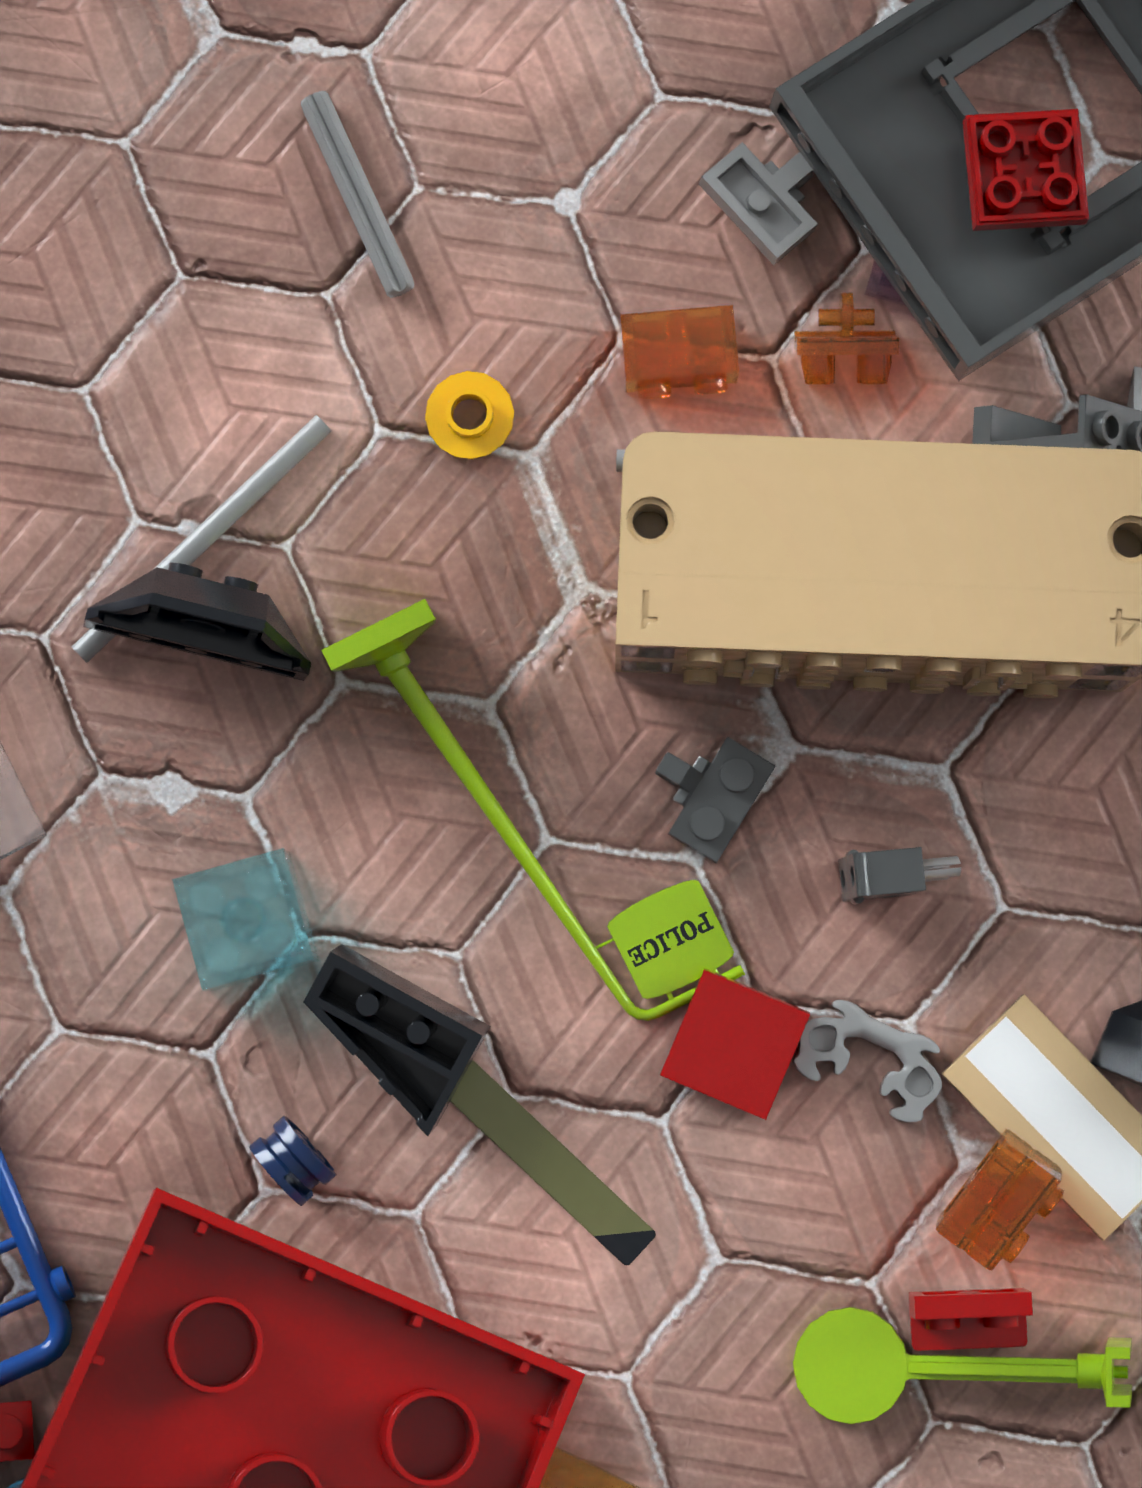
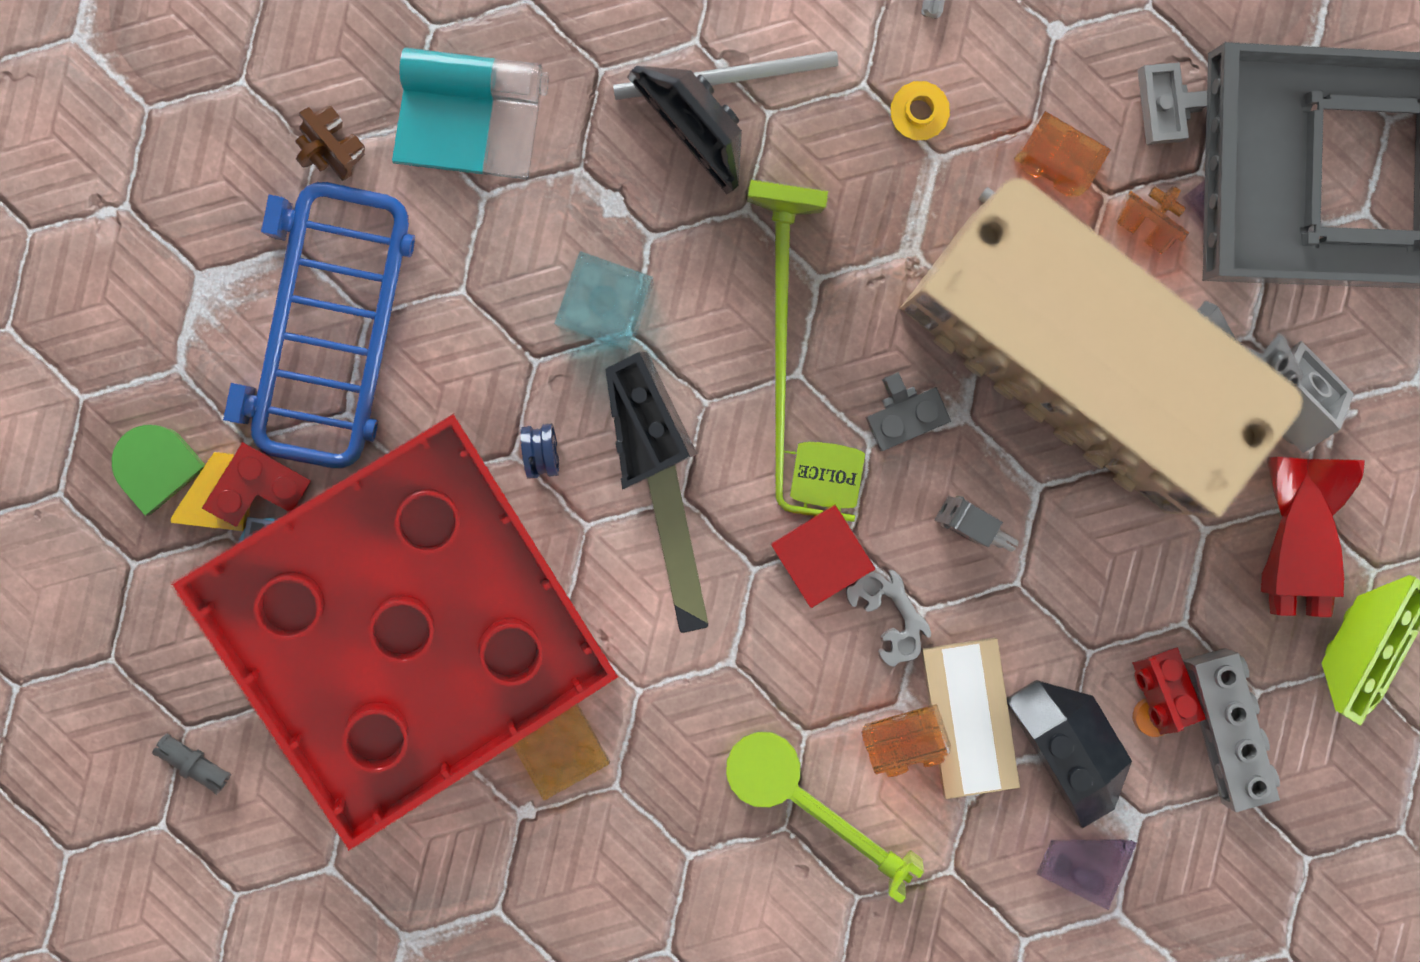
camera: 30 degrees right, 5 degrees up
red bracket [909,1288,1033,1351] -> none
red tile [962,109,1089,231] -> none

